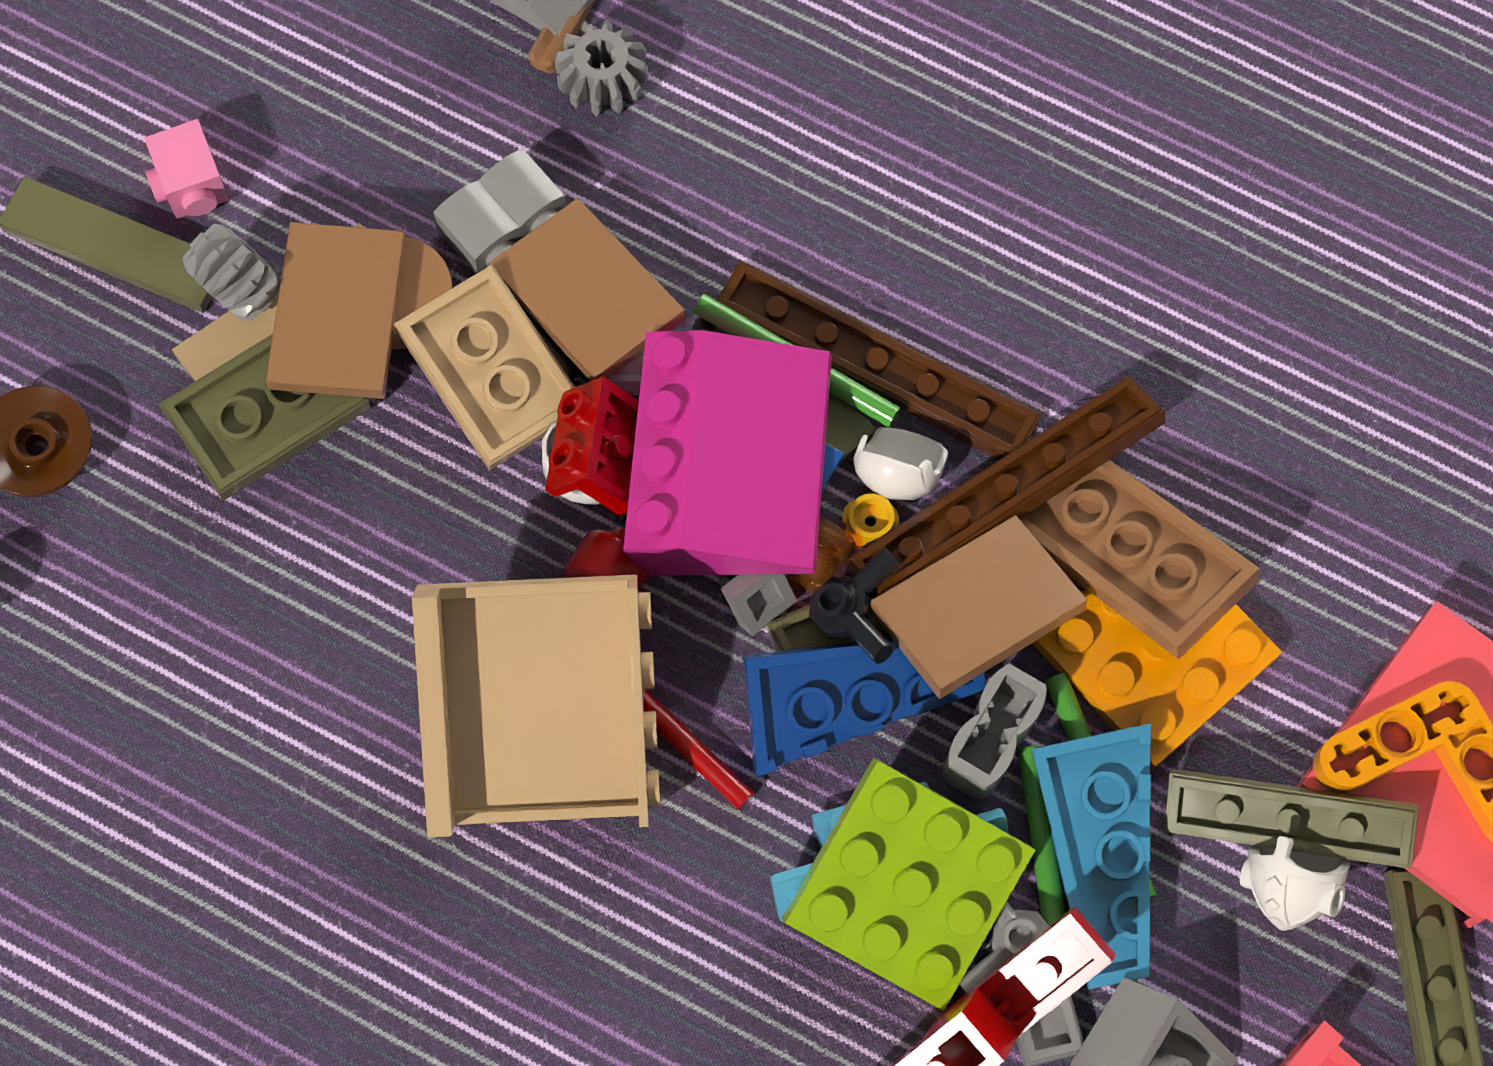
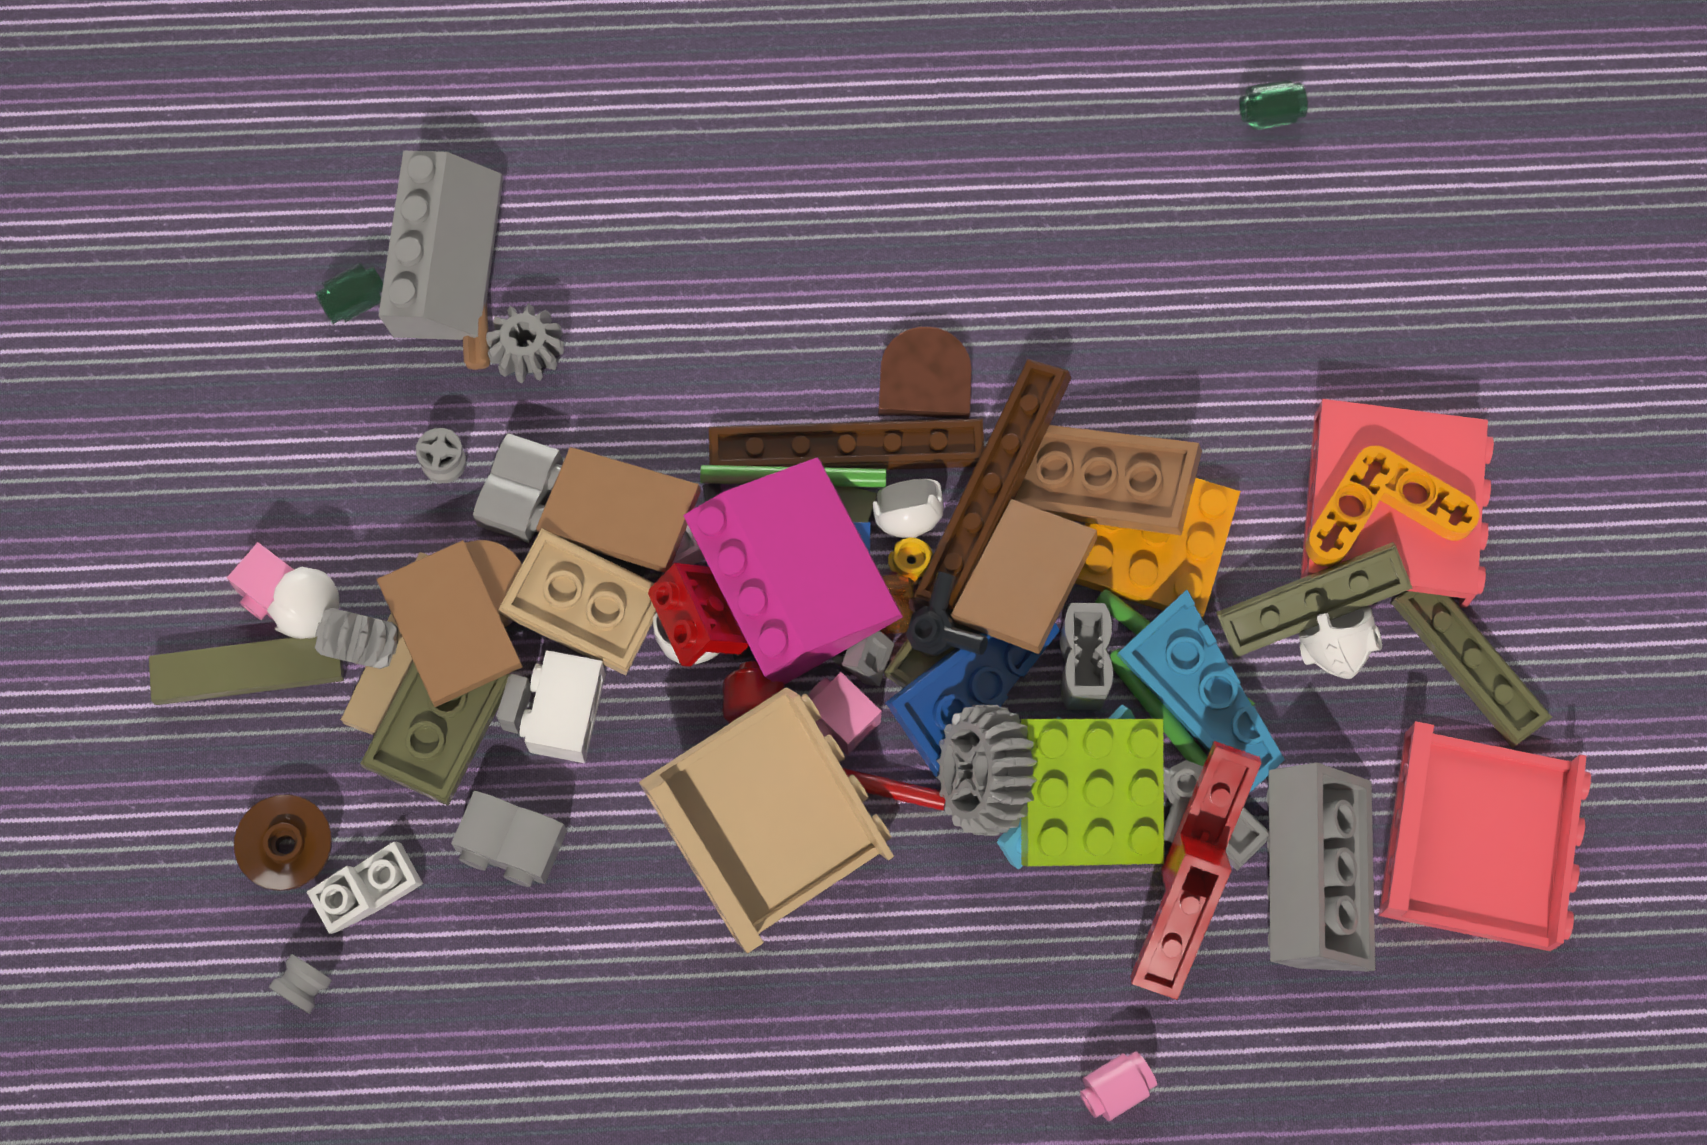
camera: 30 degrees left, 0 degrees up
none -> white hair [267,567,339,639]
none -> white slope [307,841,423,934]
none -> light grey wheel [416,428,466,483]
none -> light grey brick [451,791,567,887]
none -> light grey tile [496,674,532,734]
none -> white brick [520,650,606,763]
none -> bright pink brick [808,672,882,755]
none -> copper tile [878,327,971,419]
none -> light grey gear [936,705,1037,836]

